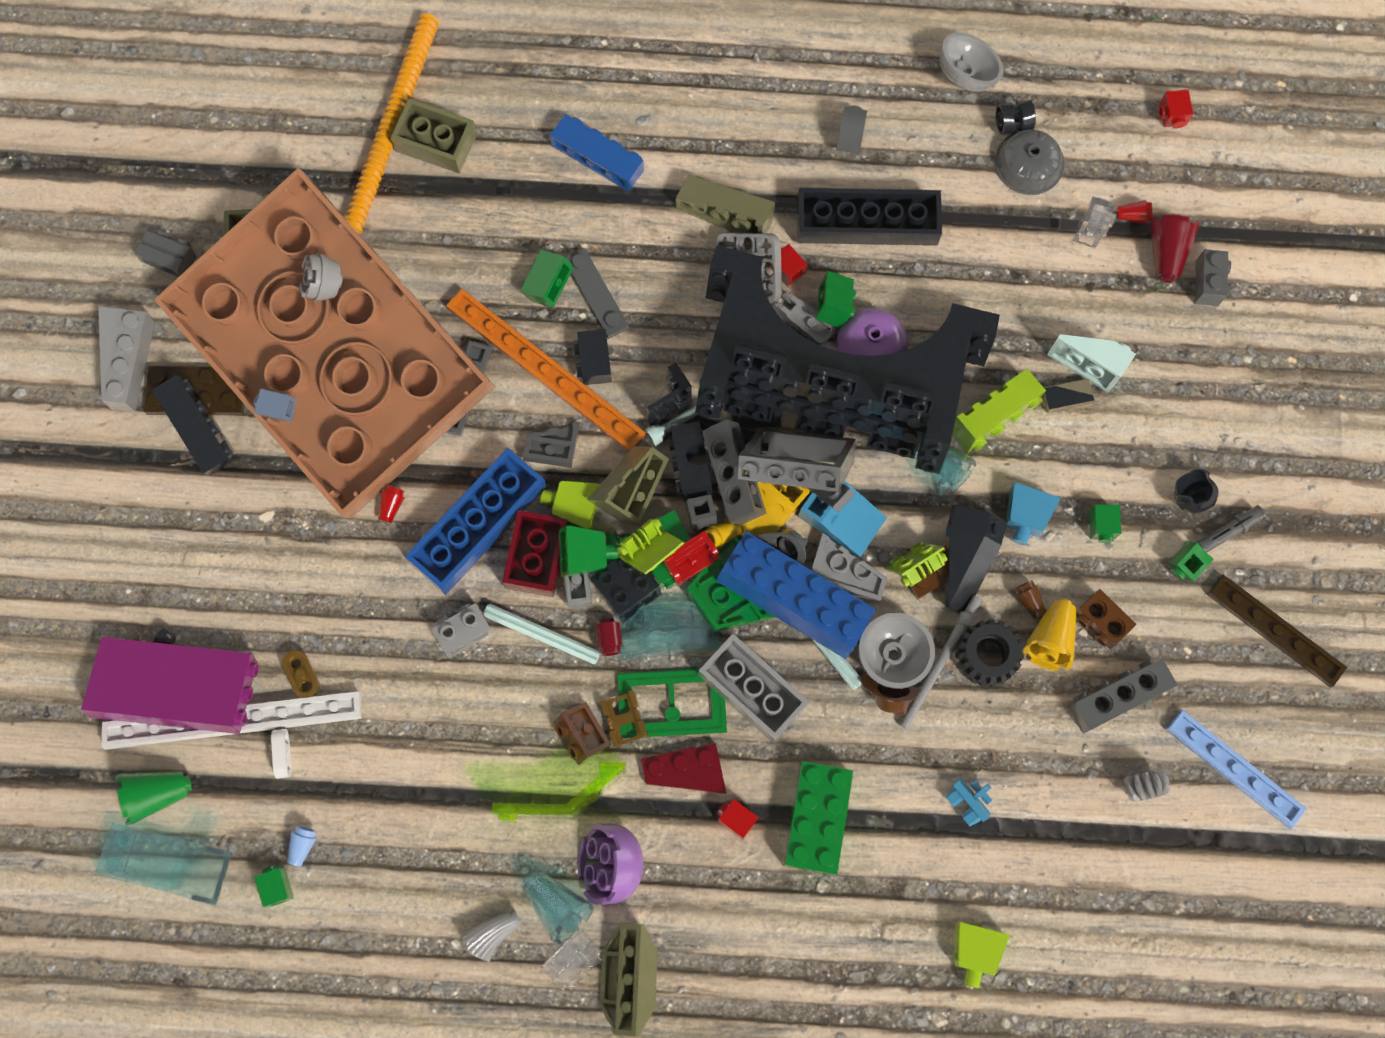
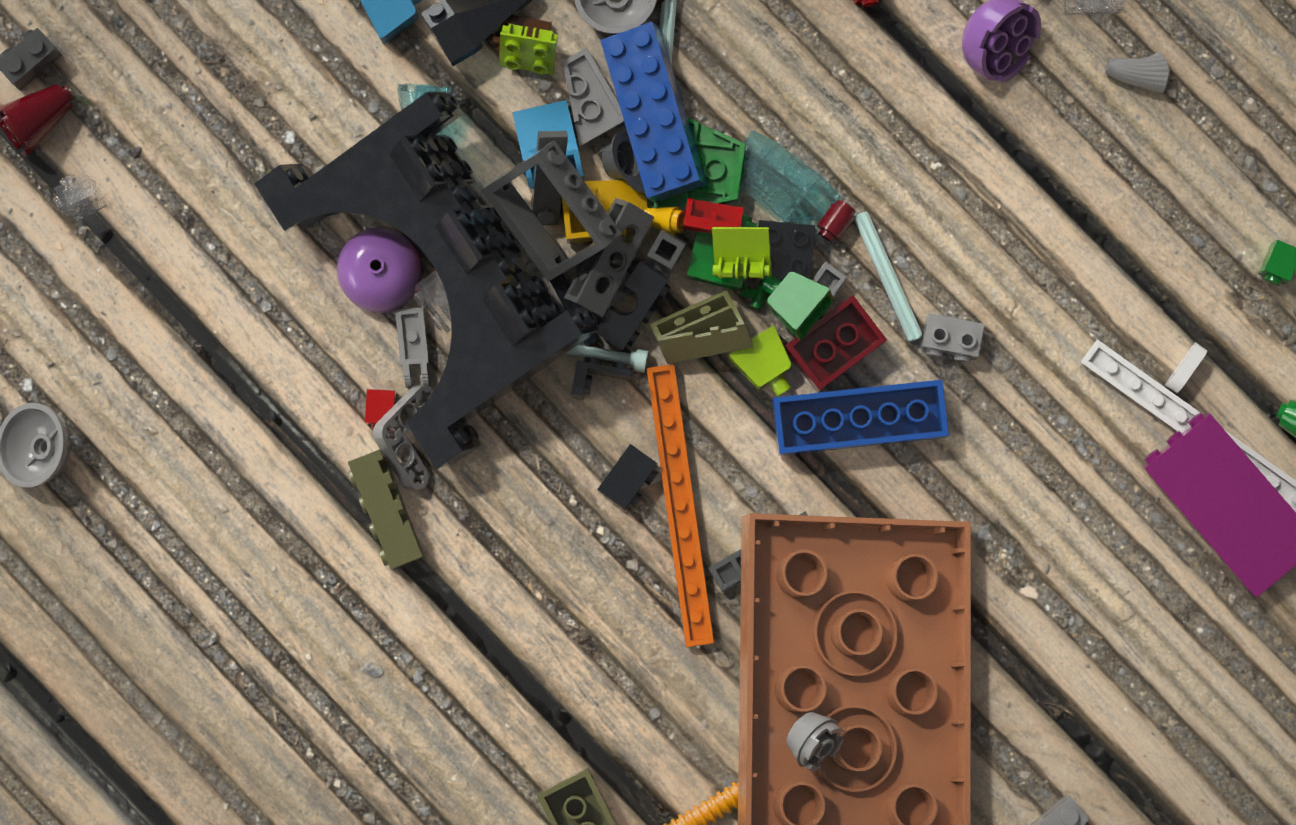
camera: 135 degrees left, 10 degrees up
dark brown plate [144,366,245,416] -> none
black brick [152,375,235,476] -> none
black hinge [153,627,176,645] -> none
sand blue brick [254,389,297,423] -> none
pearl gold plate [282,650,320,698] -> none
light blue cone [287,825,317,866] -> none
red cone [378,485,405,523] -> none
clear neon green windscreen [492,762,627,823] -> none
green brick [520,249,574,308] -> none
dark grey wing [523,422,580,468] -> none
clear light blue cone [523,871,594,944] -> none
blue brick [550,114,644,192] -> none
reddish brown bracket [554,701,611,765] -> none
dark grey plate [565,248,629,339] -> none
pearl gold piece [600,690,648,747] -> none
green door [617,669,727,739] -> none
dark red wing [641,743,727,794] -> none
light grey brick [698,634,809,743] -> none
black brick [797,188,942,246] -> none
green brick [816,271,856,328] -> none
dark grey brick [836,105,867,154] -> none
lime wedge [952,369,1046,453] -> none
black wheel [995,99,1036,135] -> none
dark grey hat [995,129,1065,195] -> none
tile [1042,379,1095,413] -> none
light aqua slope [1047,334,1136,393] -> none
red cone [1117,200,1153,223] -> none

